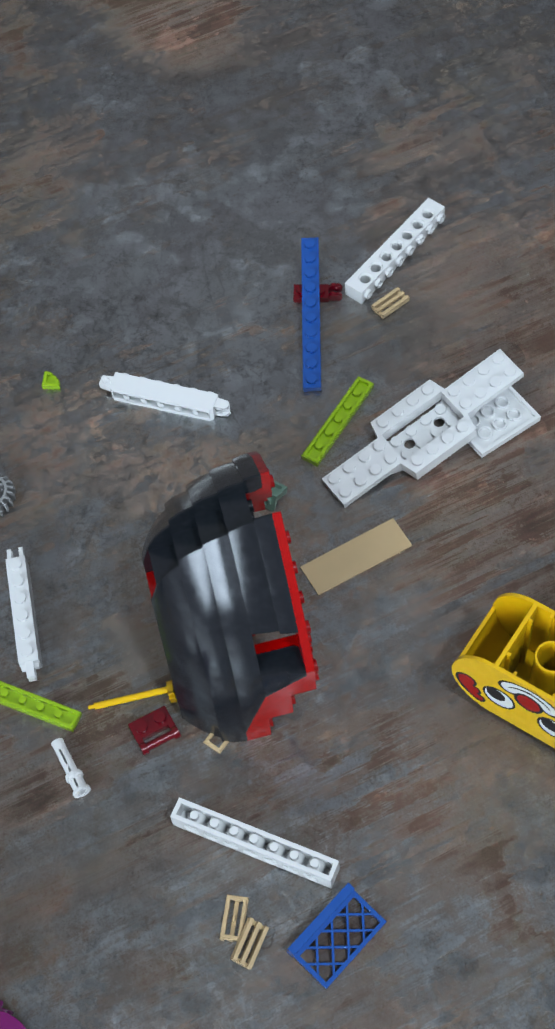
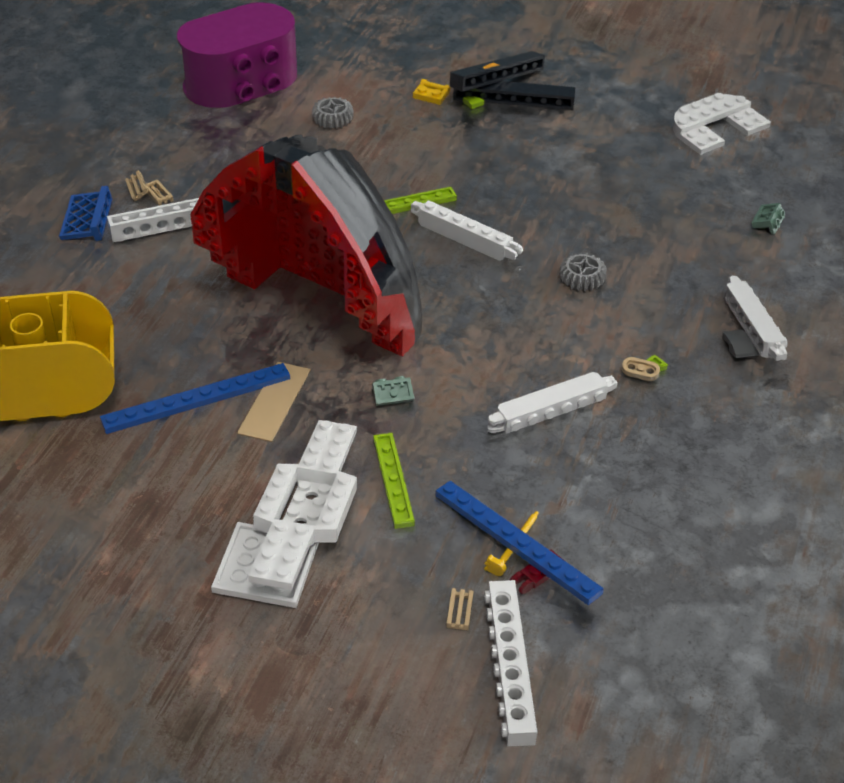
camera: 130 degrees right, 15 degrees down
none -> blue plate [100,363,290,434]
none -> yellow piece [484,511,539,576]
none -> tan plate [622,357,660,381]

